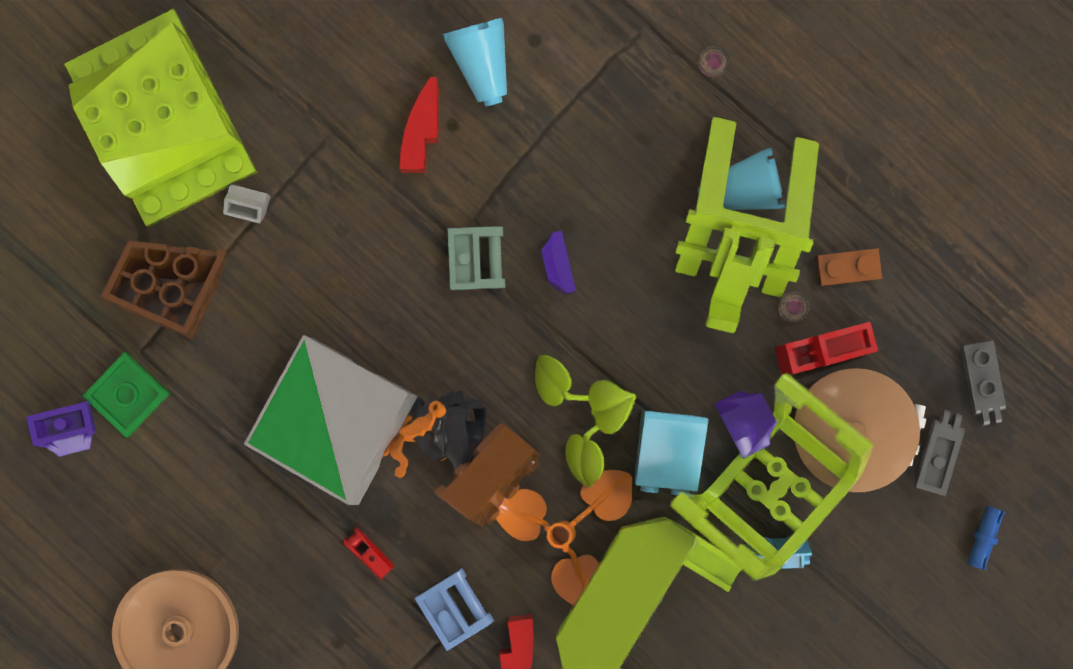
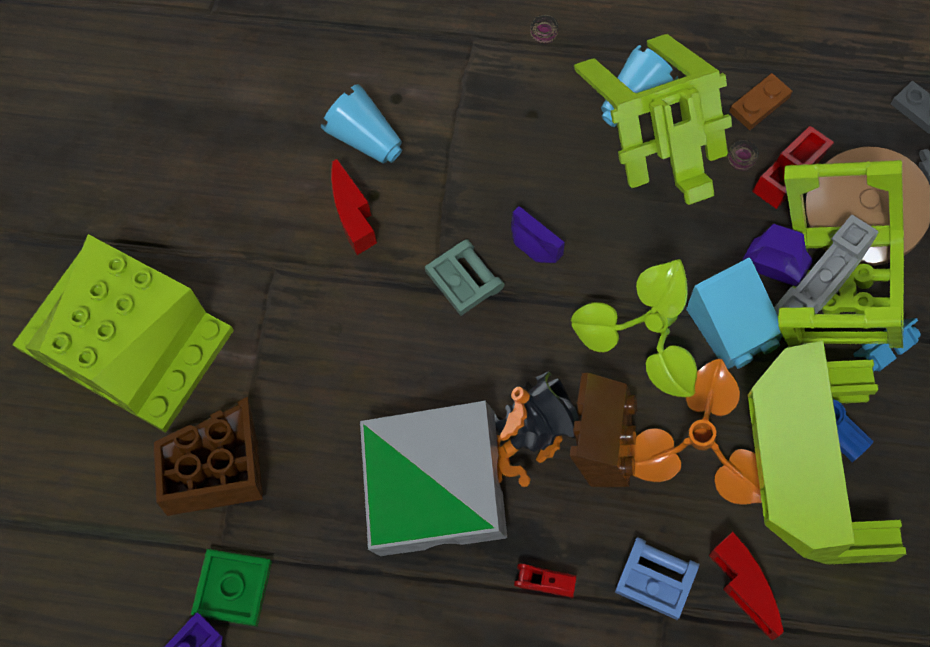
camera: 30 degrees left, 20 degrees down
light grey piece [223,184,270,223] -> none
none -> light grey slope [774,214,878,315]
none -> blue piece [833,399,874,462]

